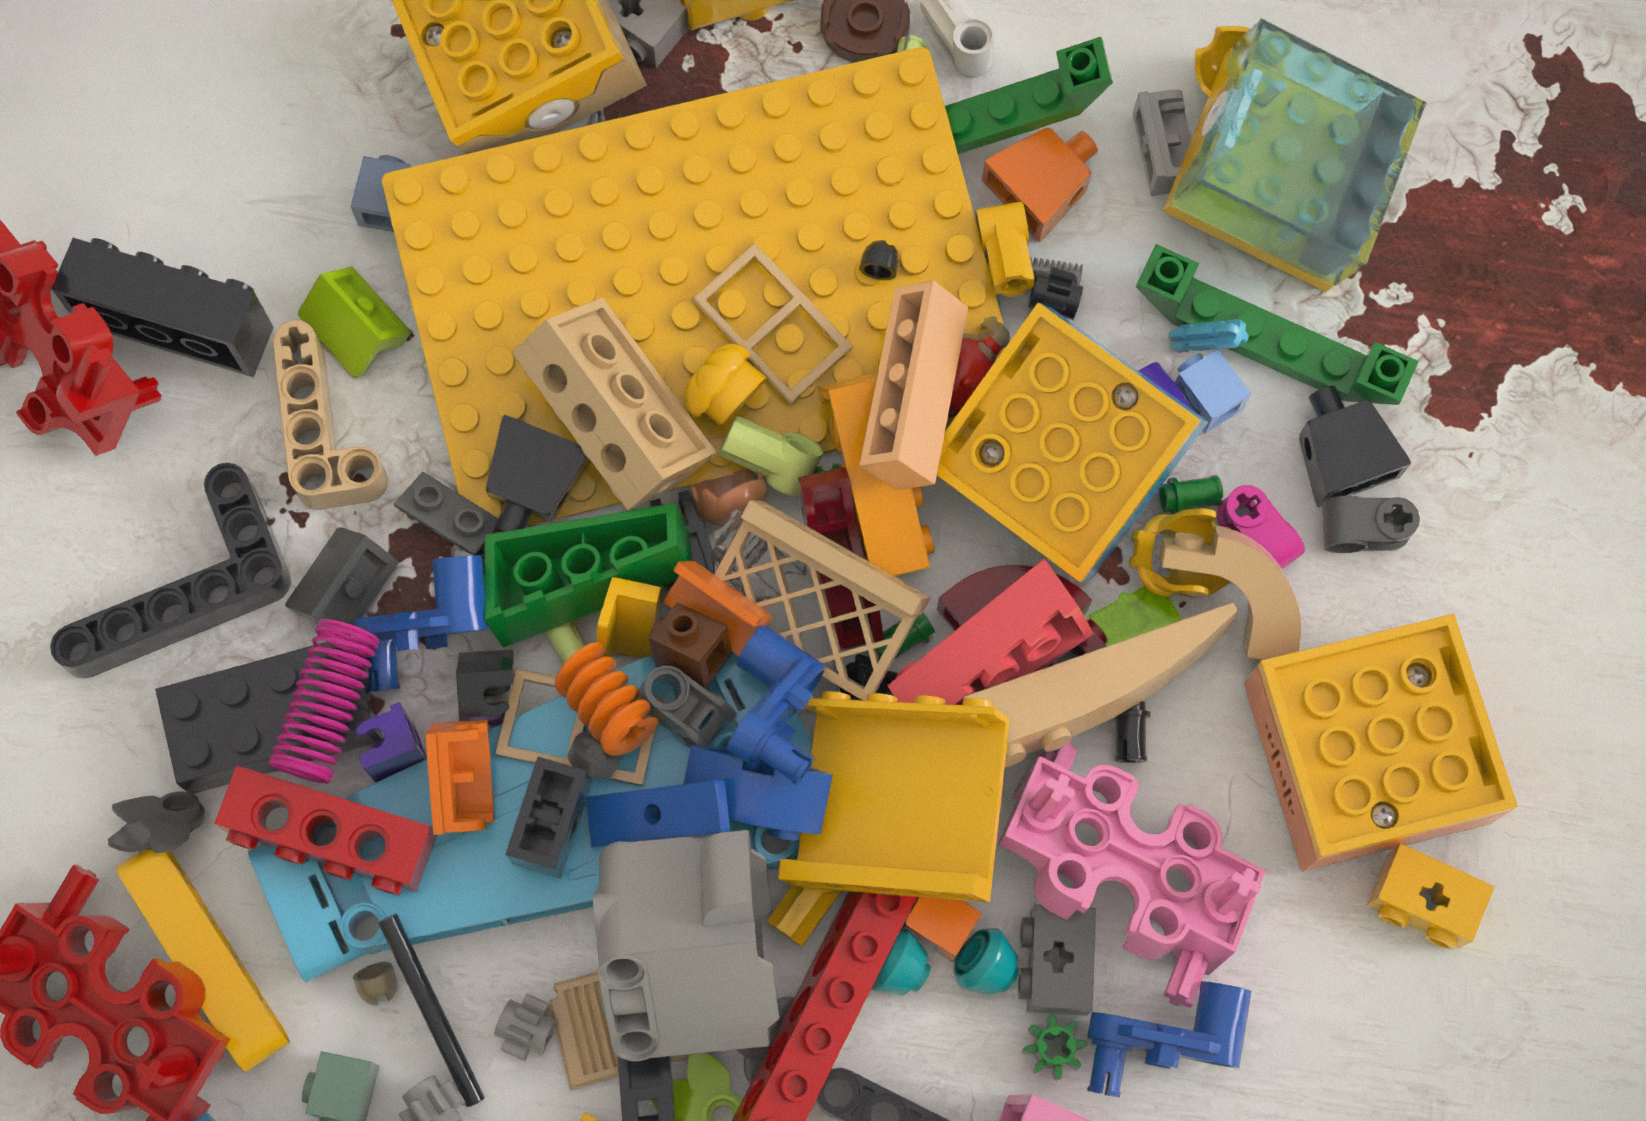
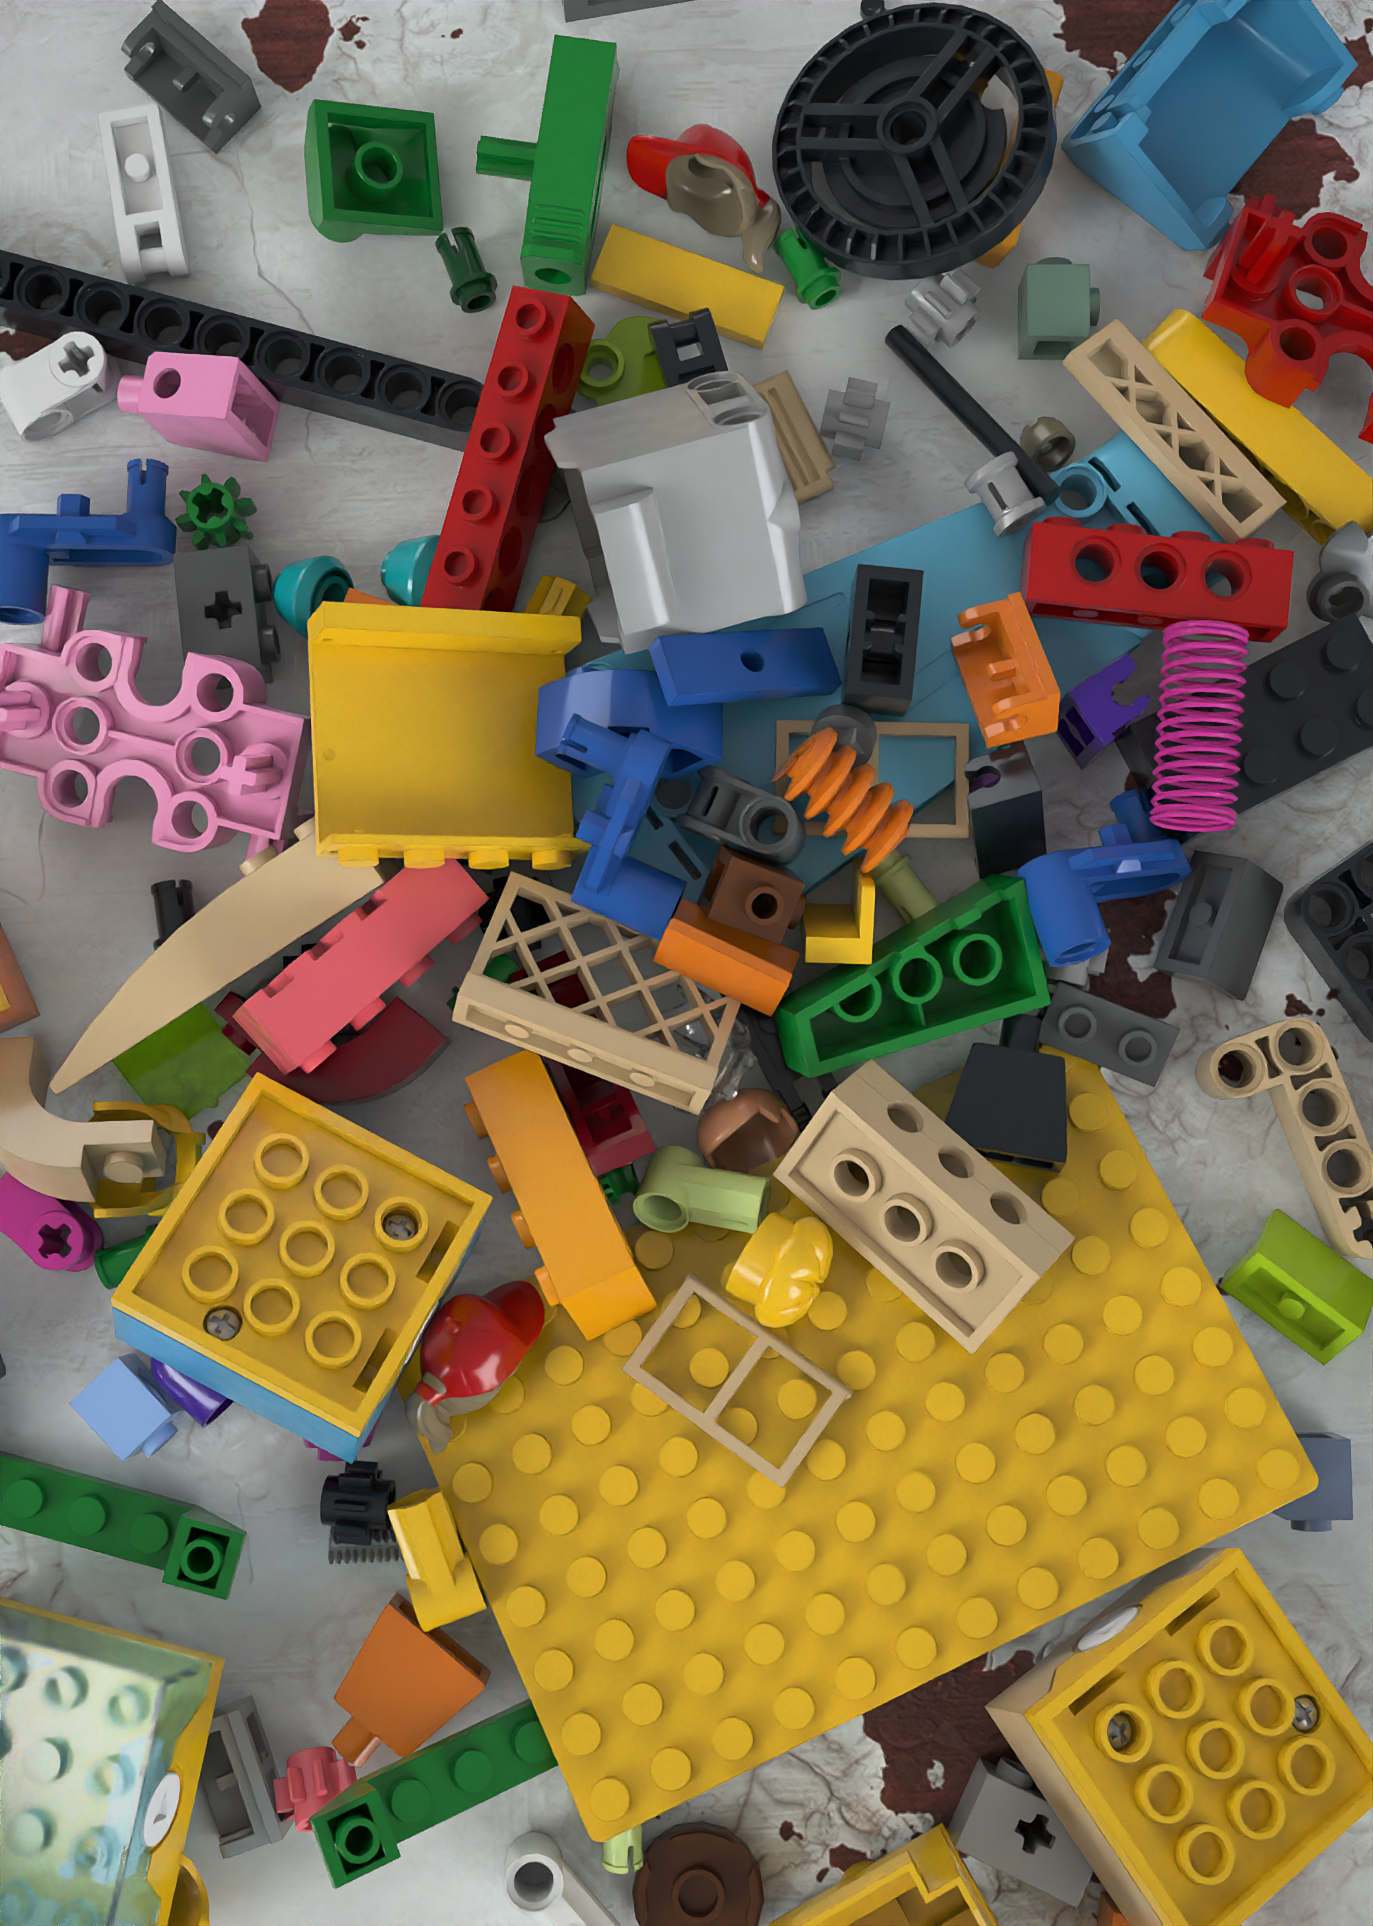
camera: 170 degrees right, 10 degrees up
black hinge [859,240,899,280] -> none
light nougat brick [859,280,968,490] -> none
medium azure axle [1168,319,1249,353] -> none
none -> coral gear [272,1747,357,1832]
none -> light grey bush [964,451,1047,538]
none -> tan fence [1062,318,1287,544]

